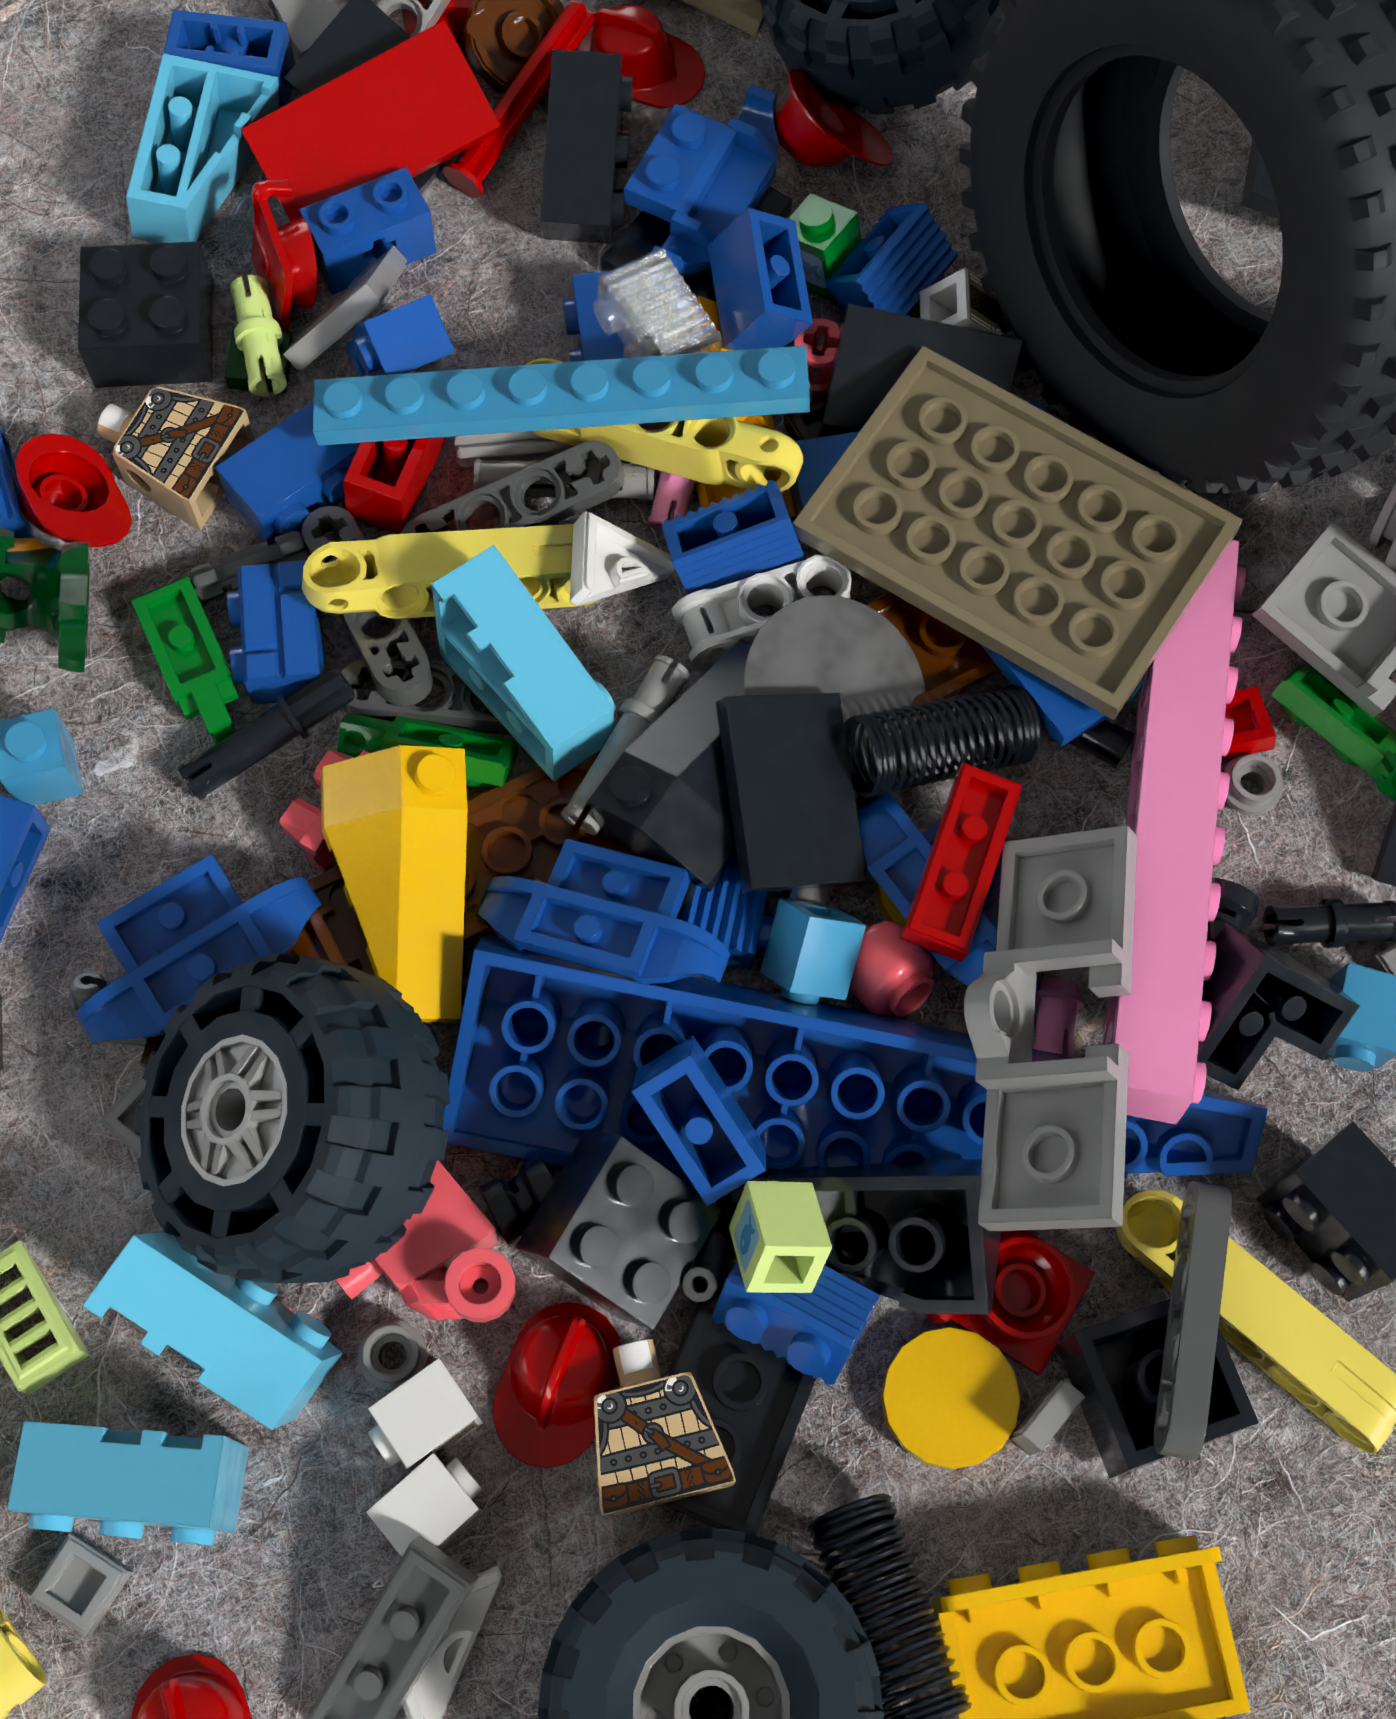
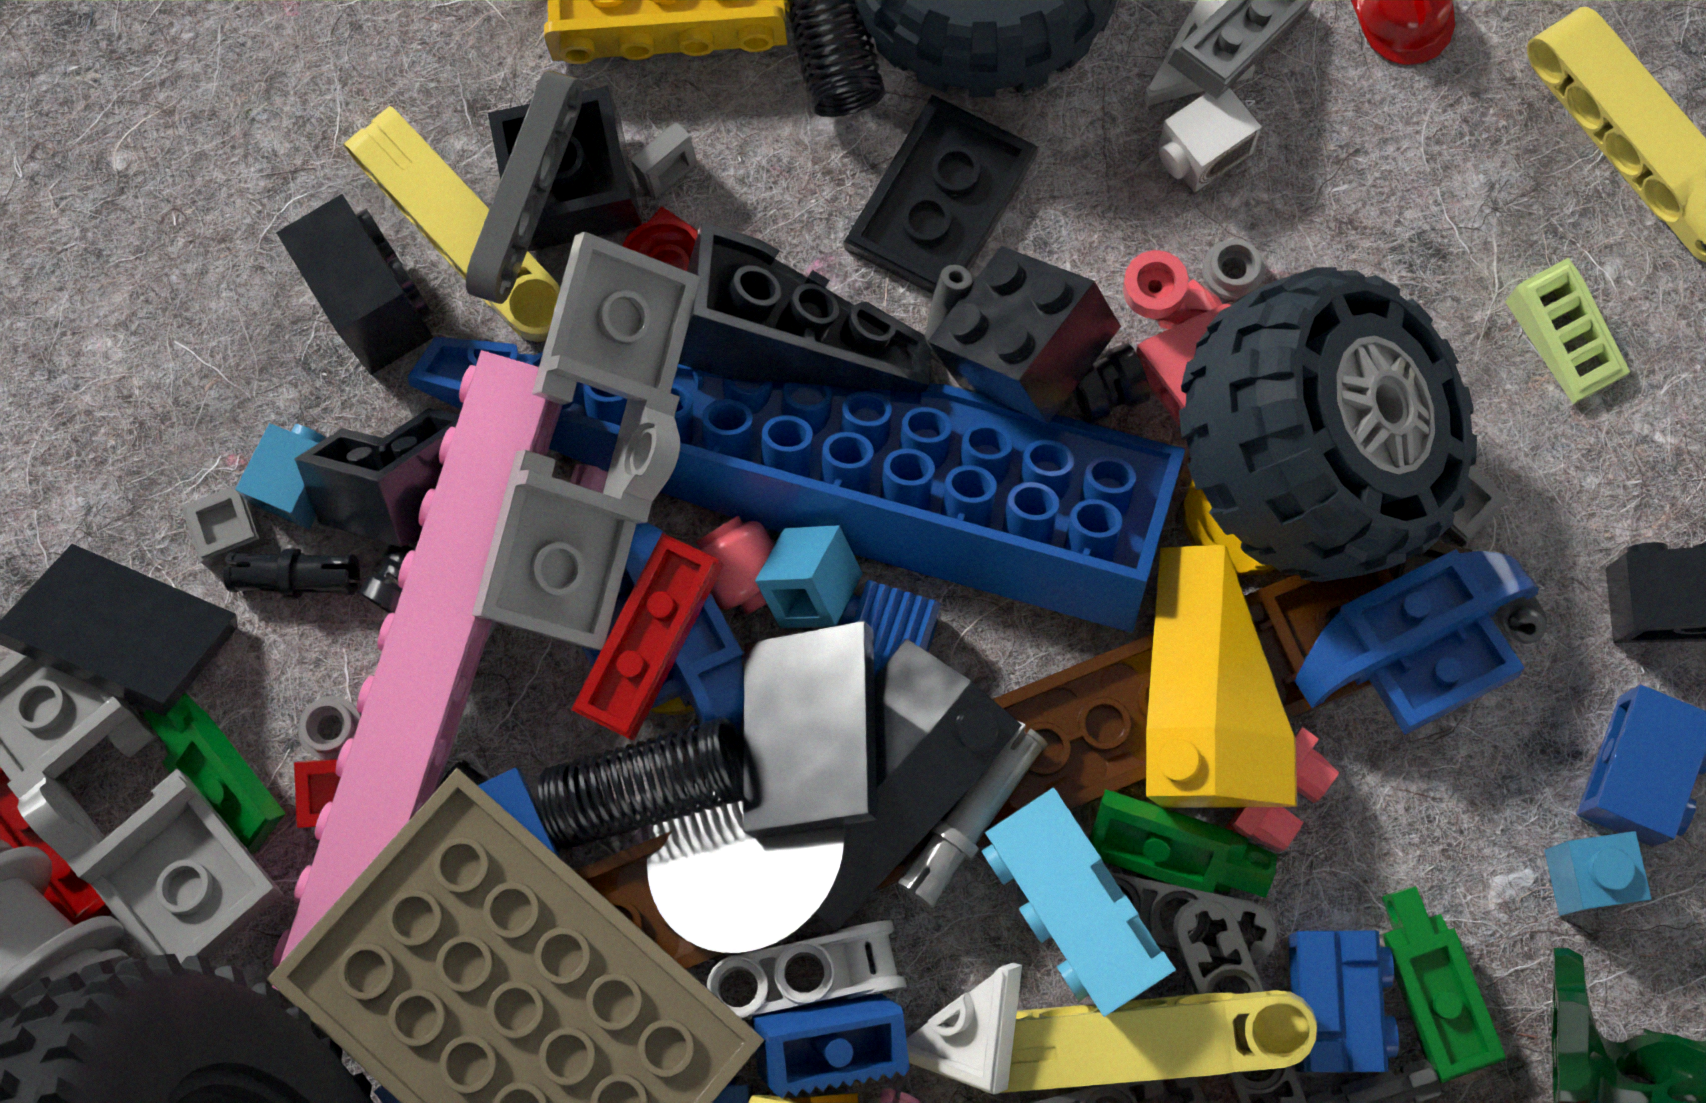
camera: 160 degrees left, 5 degrees up
medium azure wedge [7,1421,249,1546] -> none
light grey tile [26,1533,133,1637] -> none
medium azure wedge [82,1231,343,1430] -> none
black axle [178,669,355,801] -> none
white brick [368,1358,483,1471] -> none
blue plate [475,839,731,984] -> none
red piece [492,1302,621,1468] -> none
torso [594,1339,736,1519] -> none
blue brick [631,1036,766,1206] -> none
blue brick [712,1263,881,1385] -> none
yellowish green brick [729,1181,832,1293] -> none
yellow tile [880,1327,1021,1470] -> none

